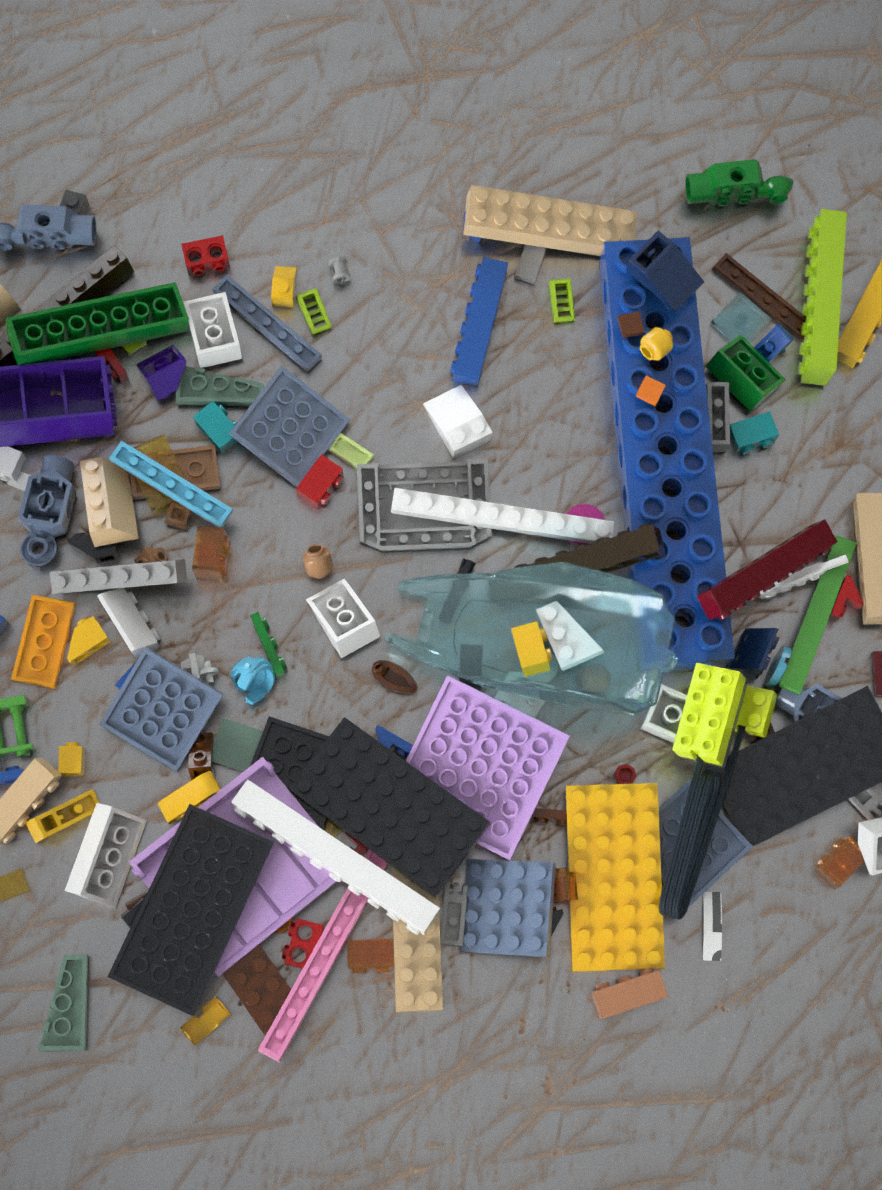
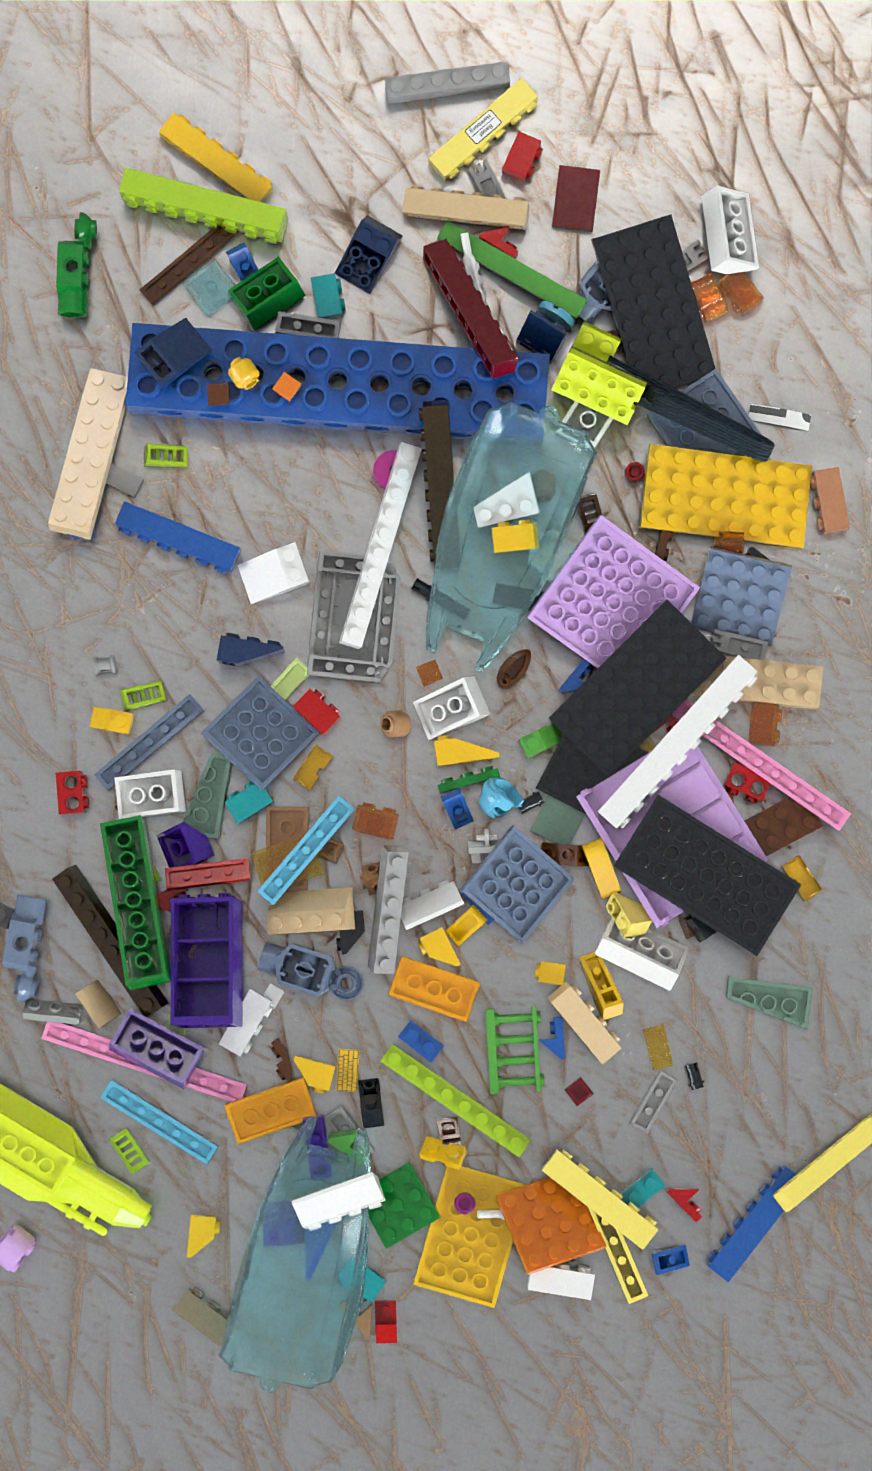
camera: 75 degrees left, 10 degrees up
none -> red fence [165,858,251,891]
none -> dark blue slope [217,633,285,667]
none -> yellow piece [293,744,333,791]
none -> dark blue slope [335,215,403,293]
none -> clear orange tile [416,659,443,687]
none -> yellow slope [434,735,500,767]
none -> blue slope [441,788,474,829]
none -> yellow tile [445,905,487,947]
none -> bright green slope [518,723,562,759]
none -> black pin [519,791,544,814]
none -> reddish brown slope [575,493,602,534]
none -> light yellow slope [606,892,652,938]
none -> clear orange brick [691,273,729,323]

